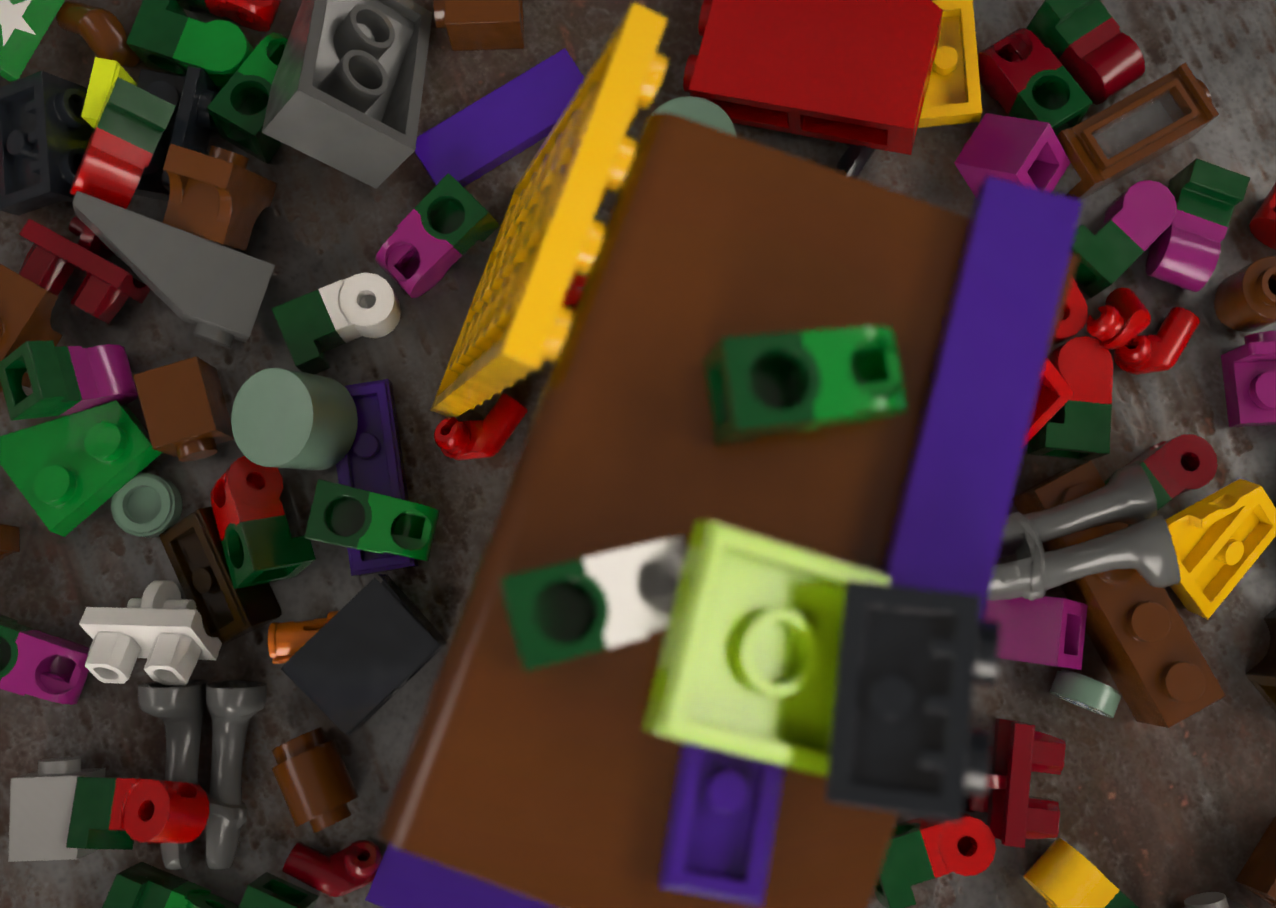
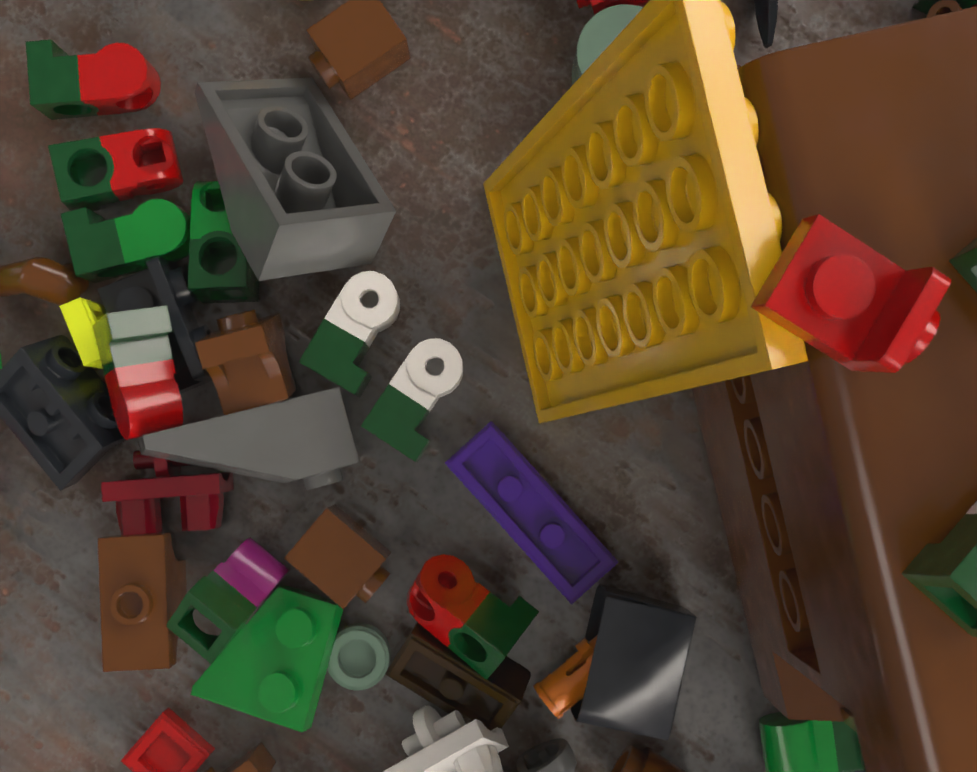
camera: 25 degrees left, 5 degrees up
sand green piece [231,368,358,470] -> none
leg [304,479,440,561] -> none
leg [375,173,500,298] -> none
dark purple tile [414,48,585,187] -> none
red arm [434,393,528,461] -> none
none -> leg [299,271,400,398]
none -> red bracket [750,214,951,373]

